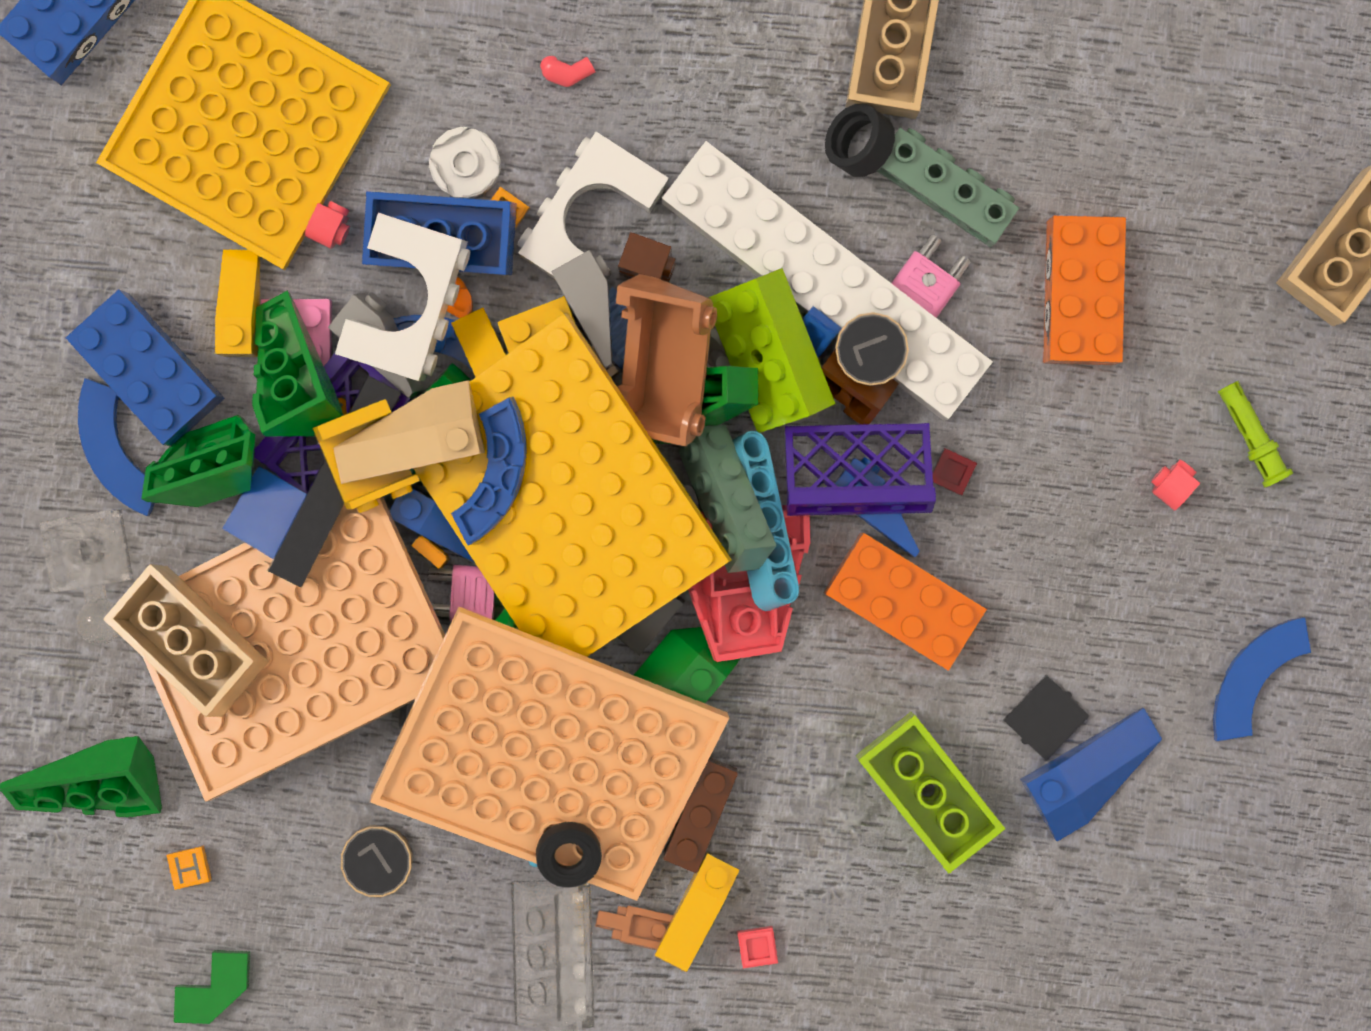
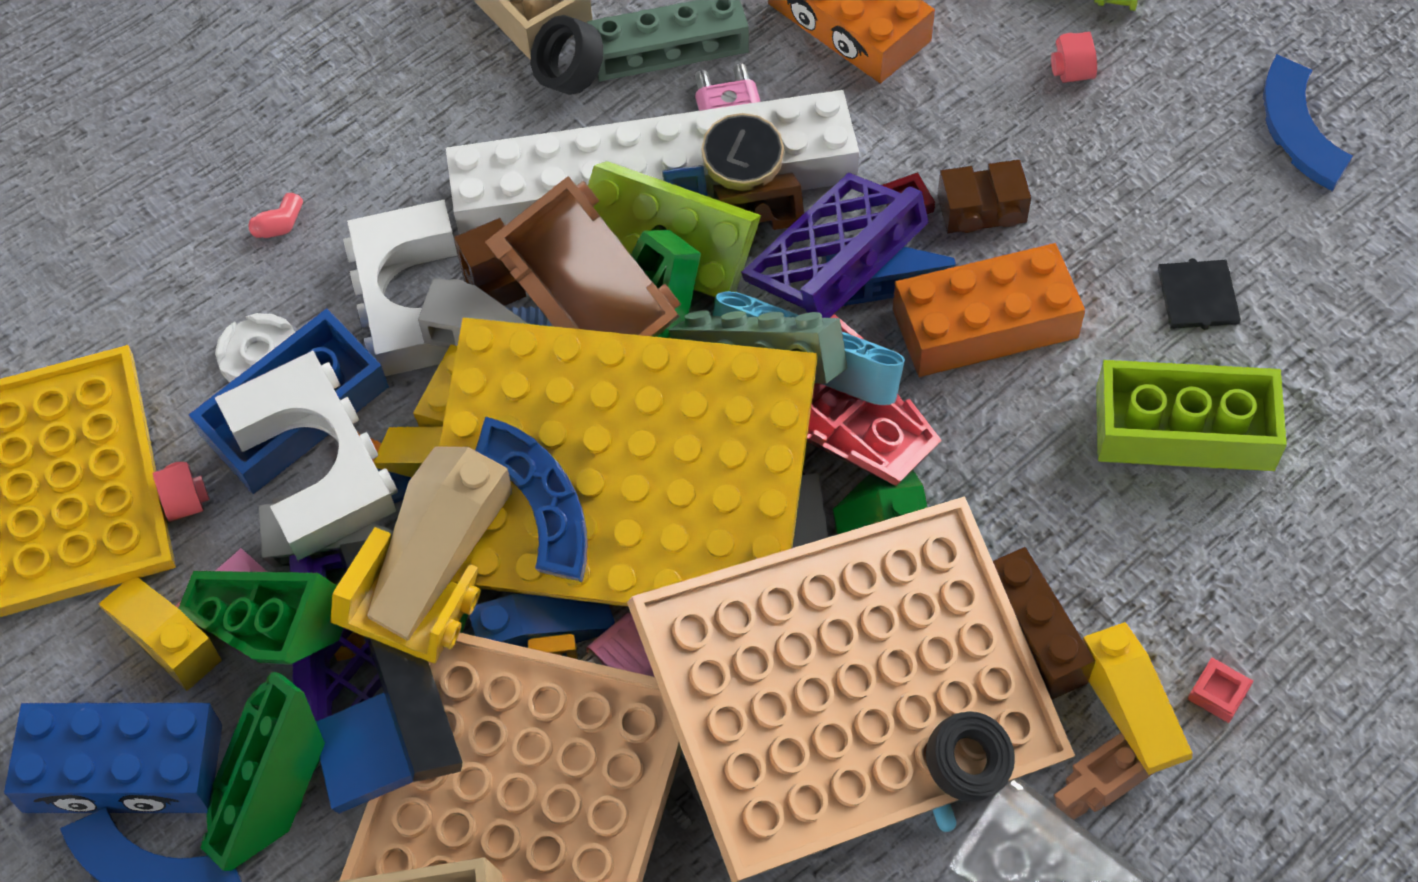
camera: 45 degrees left, 30 degrees down
blue wedge [1020,708,1162,841] -> none
none -> reddish brown brick [937,159,1031,234]

